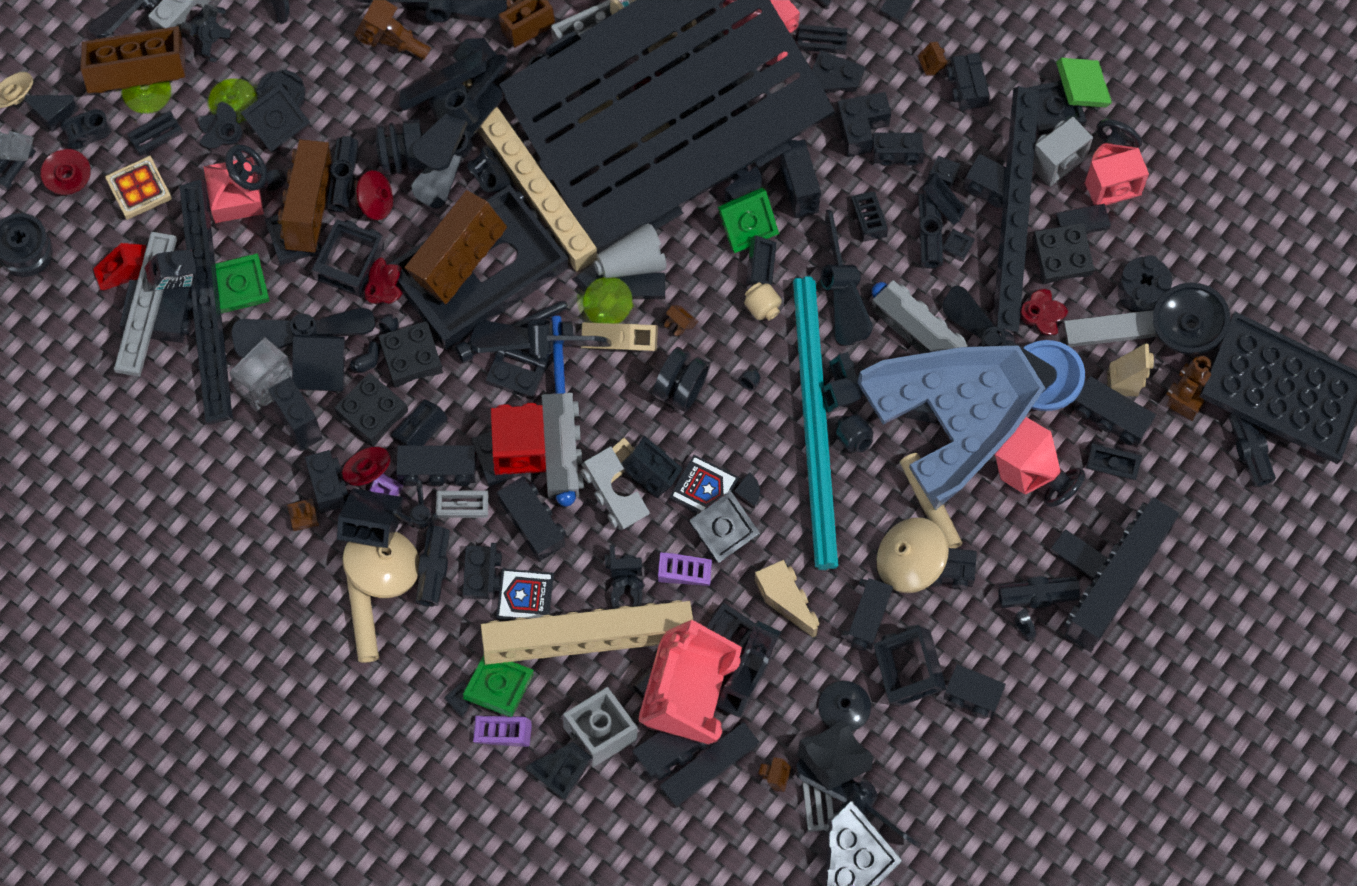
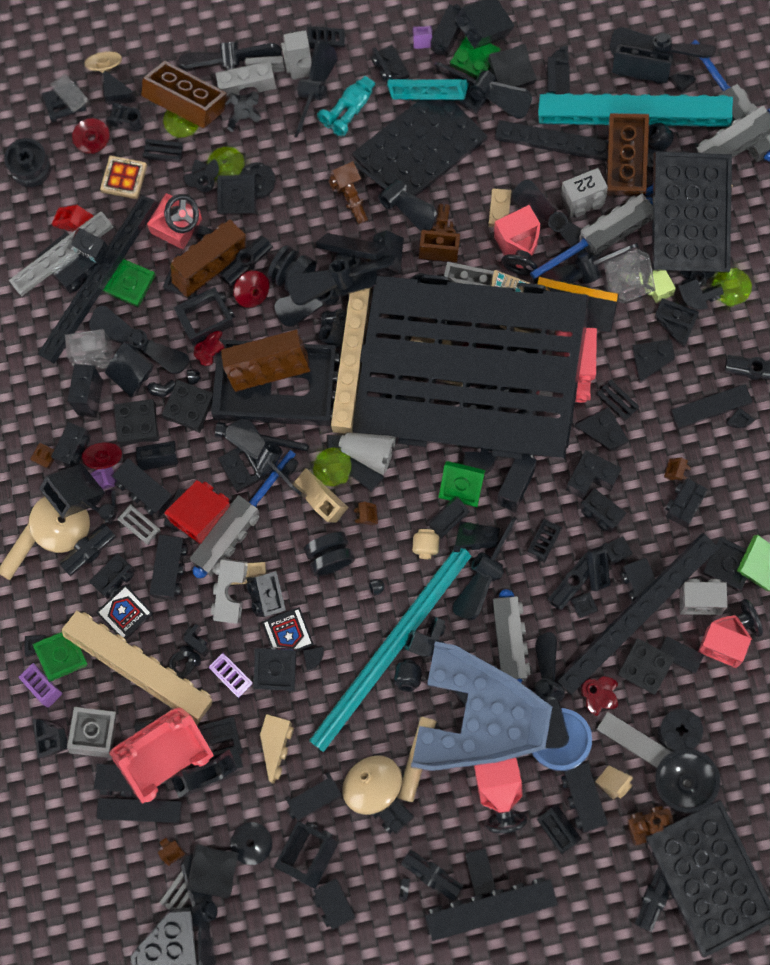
camera: 50 degrees right, 5 degrees up
none -> black wing [454,521,500,553]

